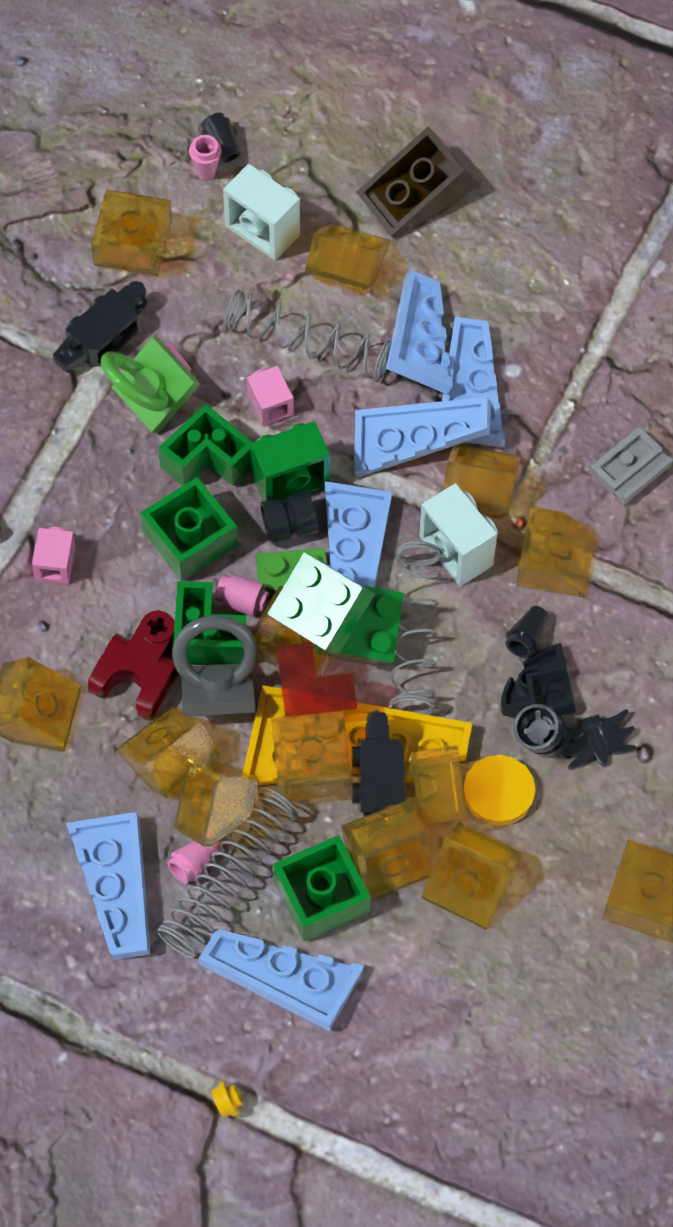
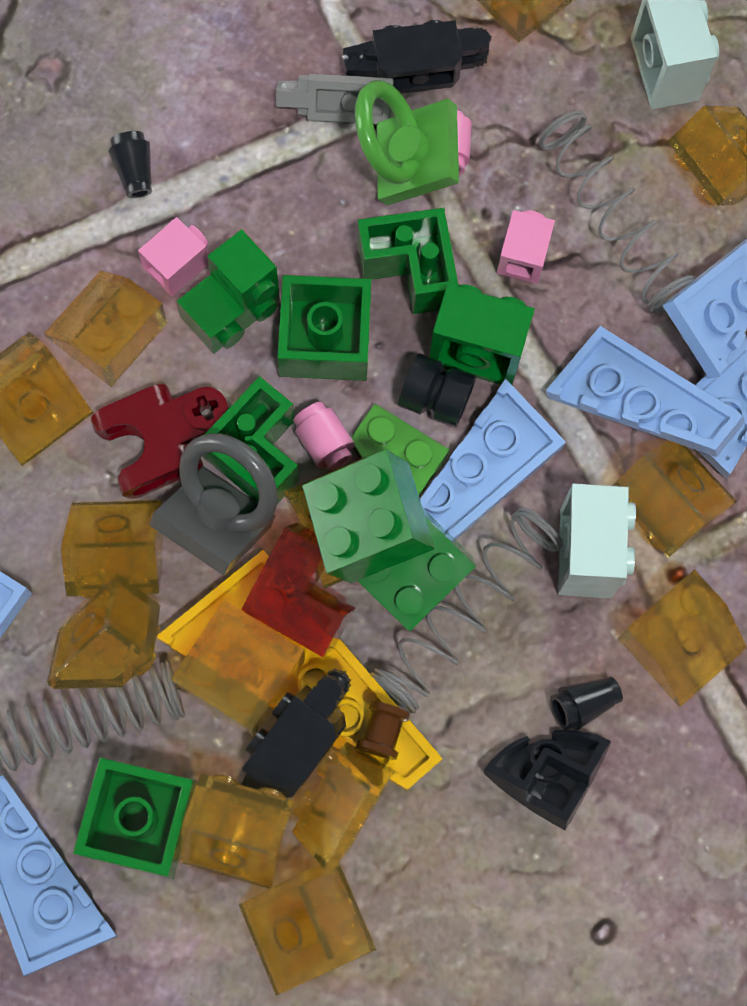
camera: 35 degrees right, 10 degrees up
bright pink cone [167,833,221,884] -> none
yellow tile [463,755,536,826] -> none
black wheel [513,704,571,758] -> none
black piece [561,709,636,770] -> none
none -> clear yellow slope [44,270,168,387]
none -> green brick [177,229,280,354]
none -> light grey hinge [276,74,393,124]
none -> reddish brown bush [356,701,411,760]

